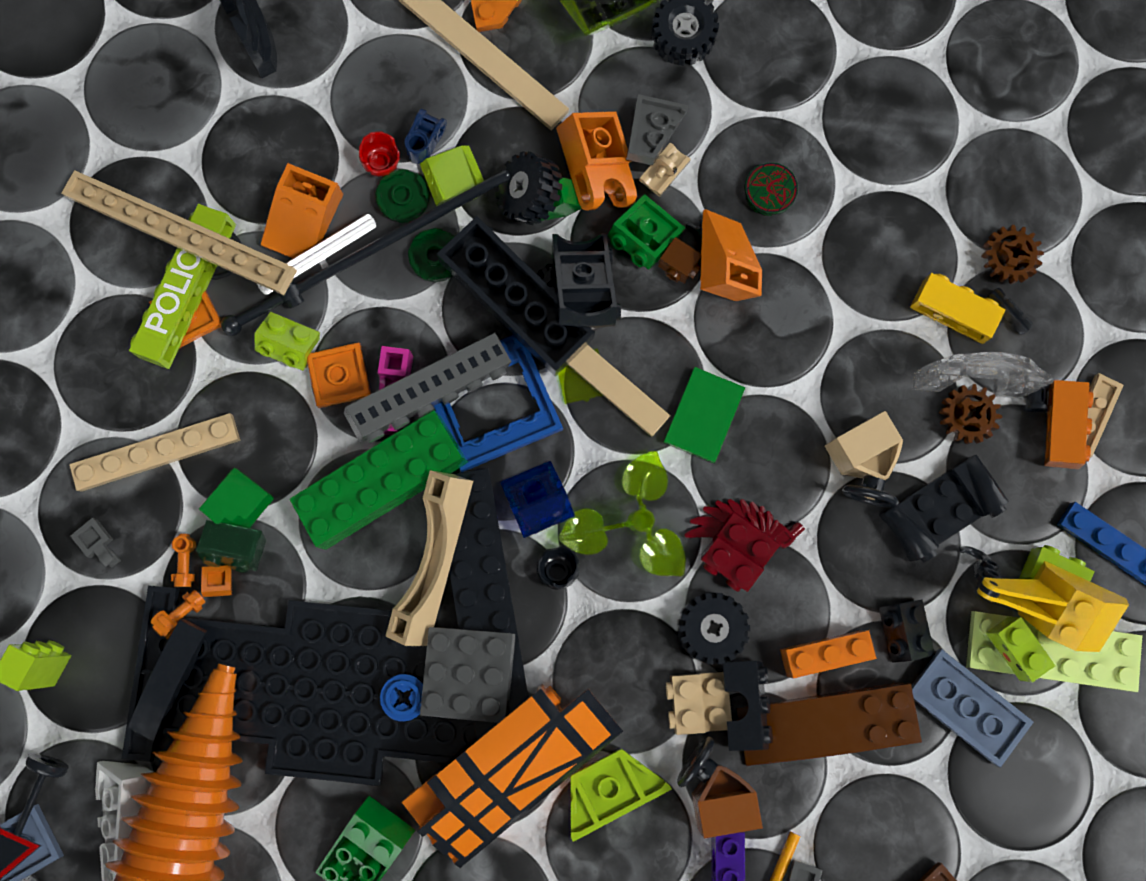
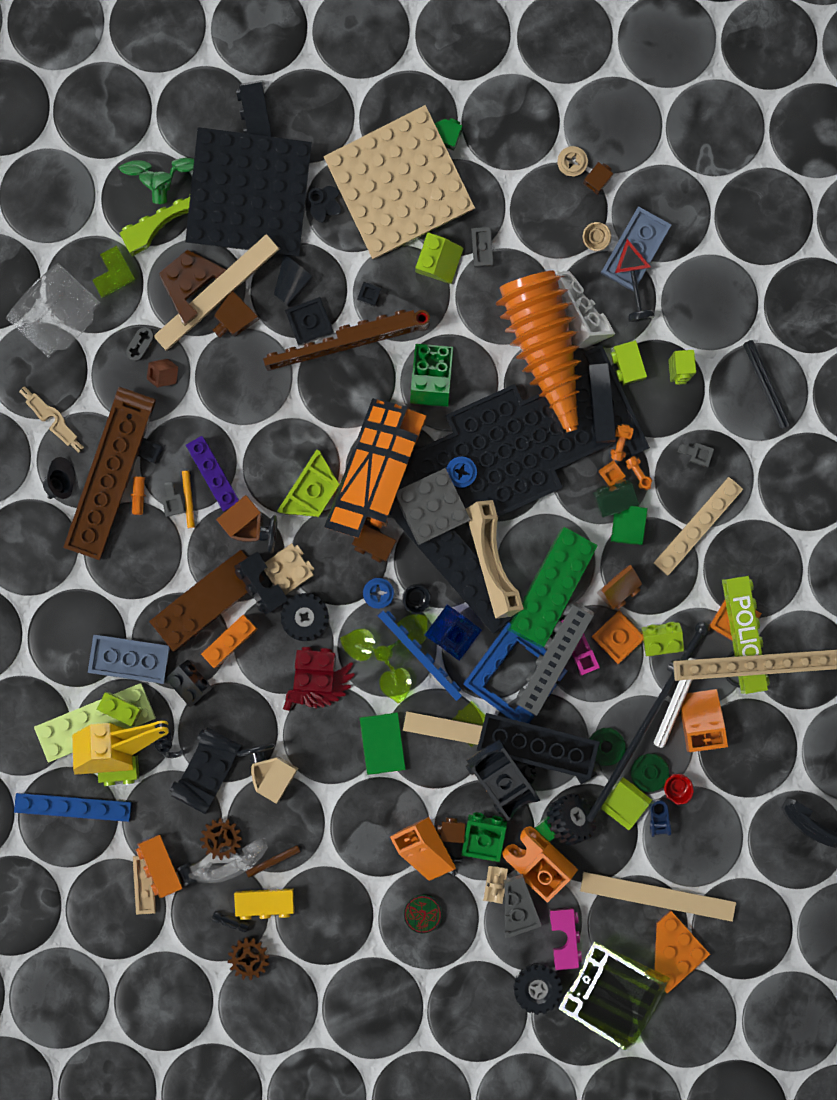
camera: 160 degrees right, 5 degrees up
none -> reddish brown bar [246,845,301,878]
none -> reddish brown brick [352,525,397,563]
none -> blue gear [363,578,394,609]
none -> blue plate [377,610,462,701]
none -> dark pink arch [549,907,582,970]
none -> dark orange slope [597,565,642,610]
none -> lime brick [611,340,647,386]

